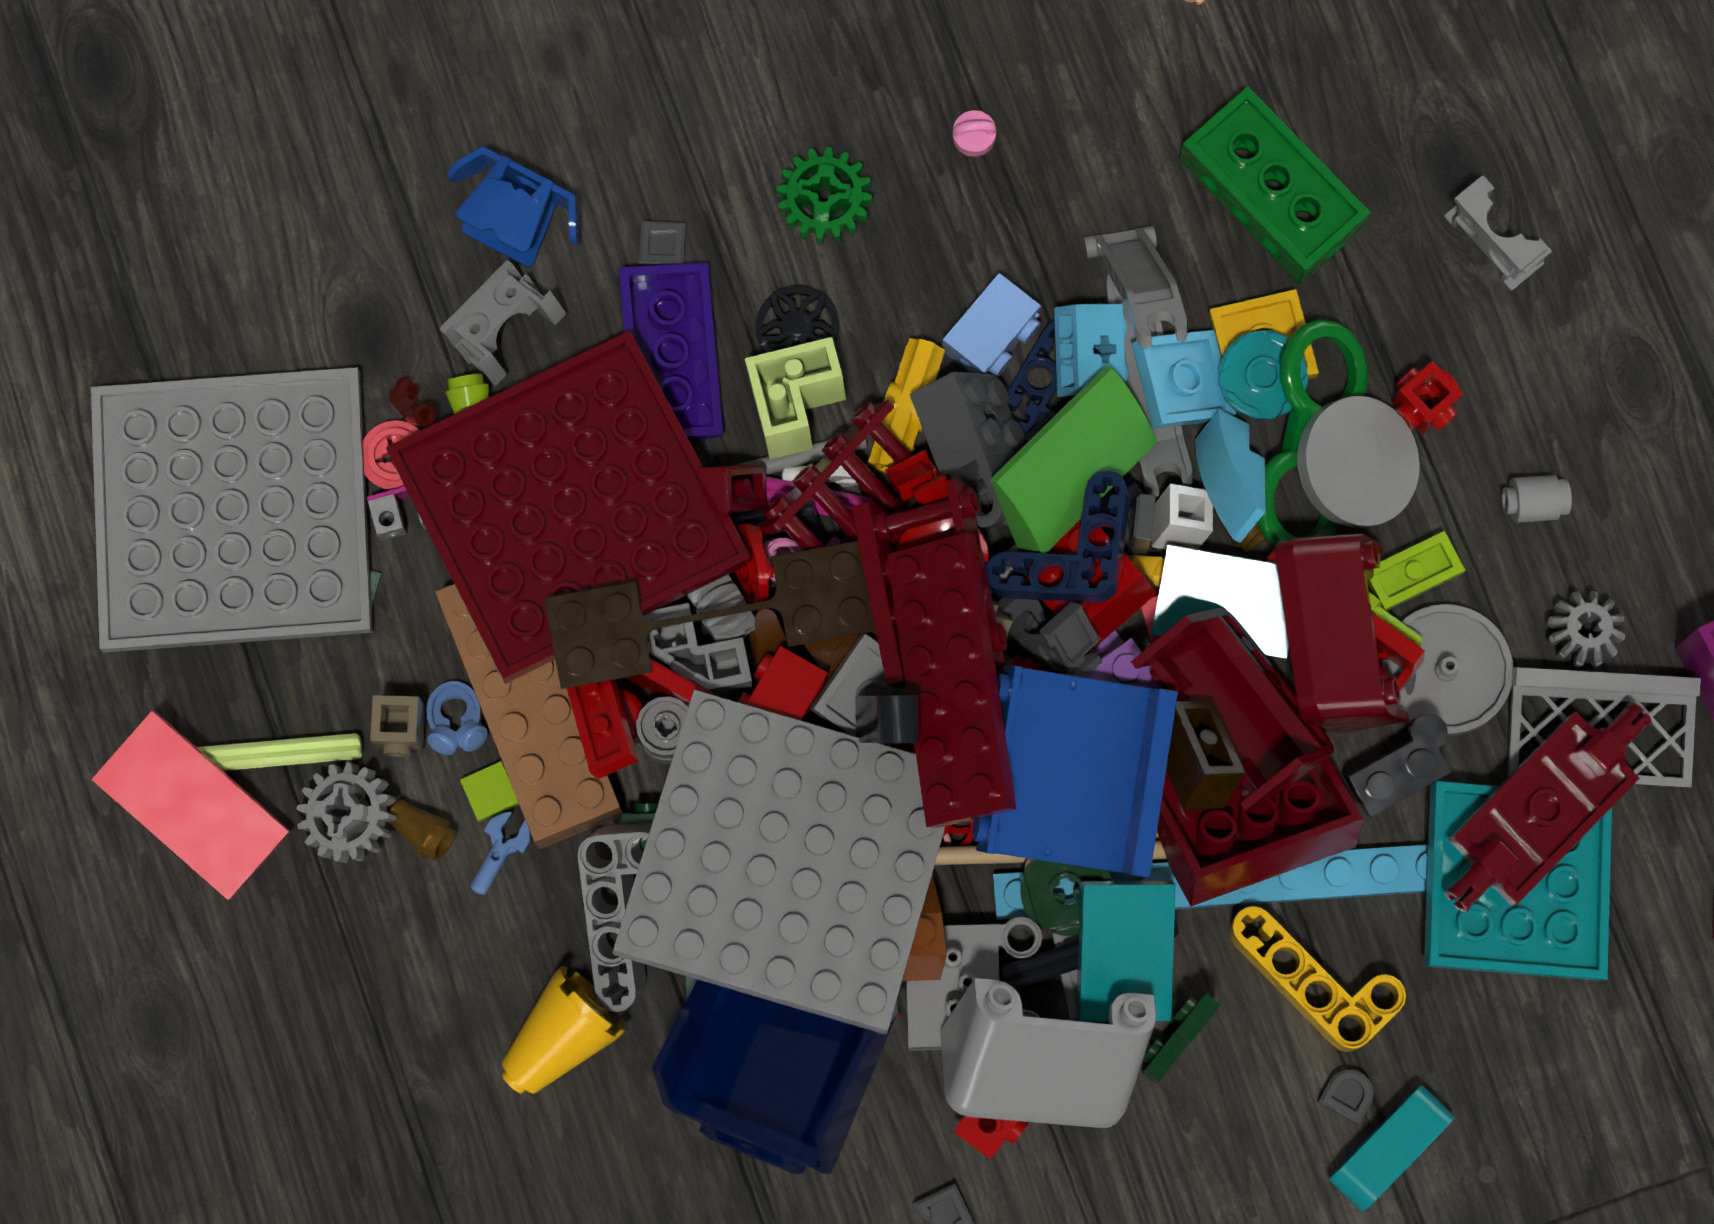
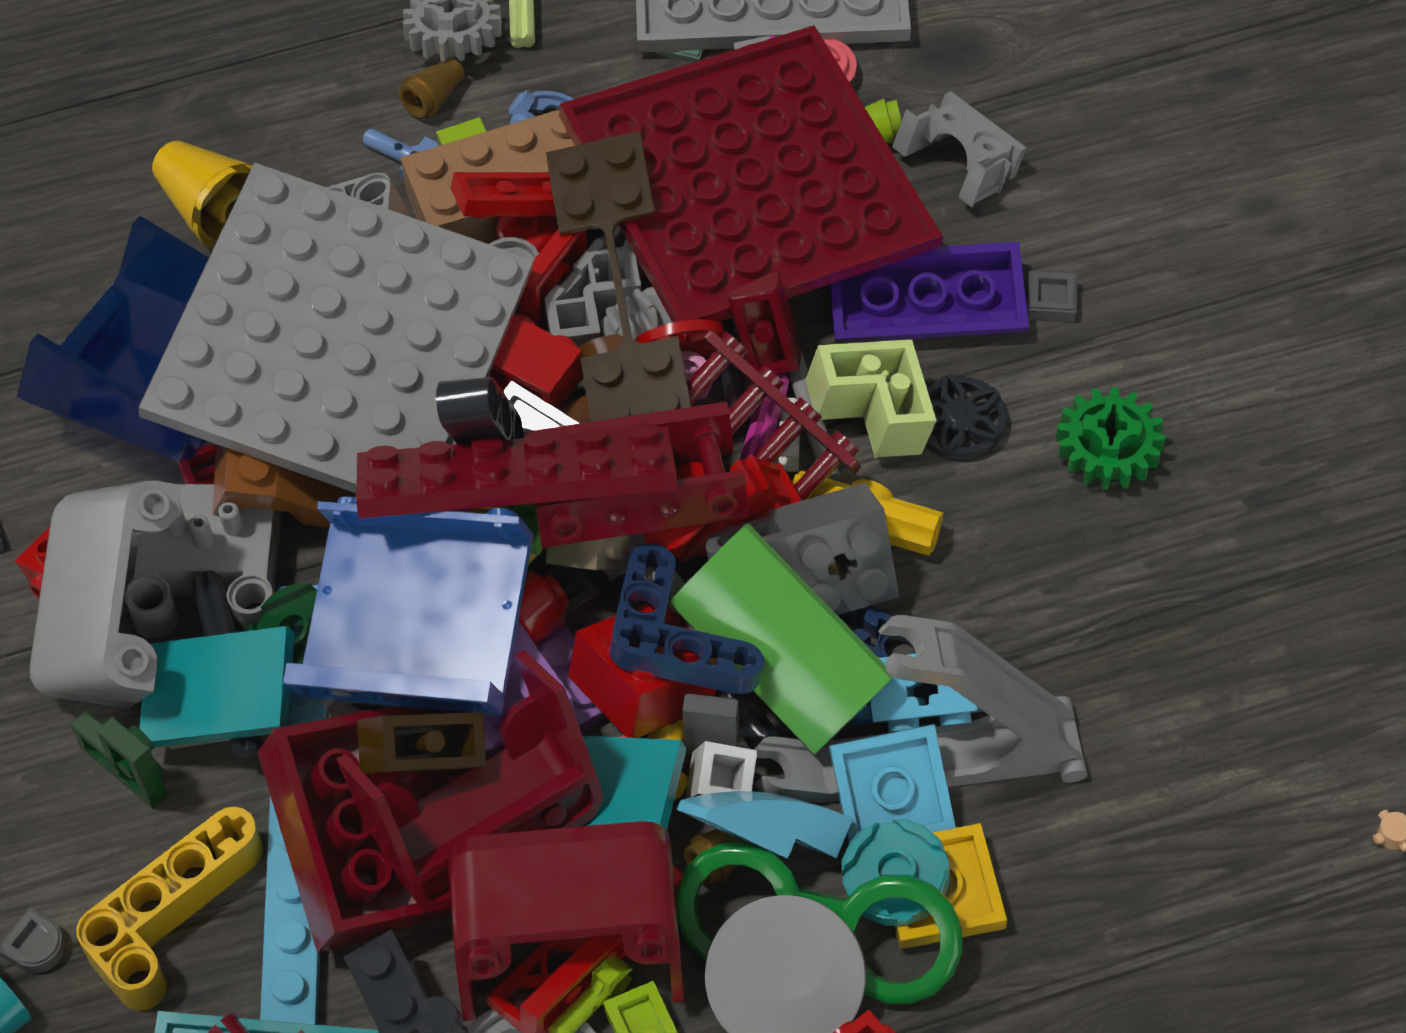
camera: 90 degrees right, 20 degrees down
dark tan brick [370,695,425,757] -> none
clear red arm [389,378,435,427] -> none
blue piece [447,146,579,268] -> none
light blue brick [942,273,1041,377] -> none
bright pink tile [952,110,996,157] -> none
dark grey piece [998,585,1102,678] -> none
green brick [1179,86,1371,285] -> none

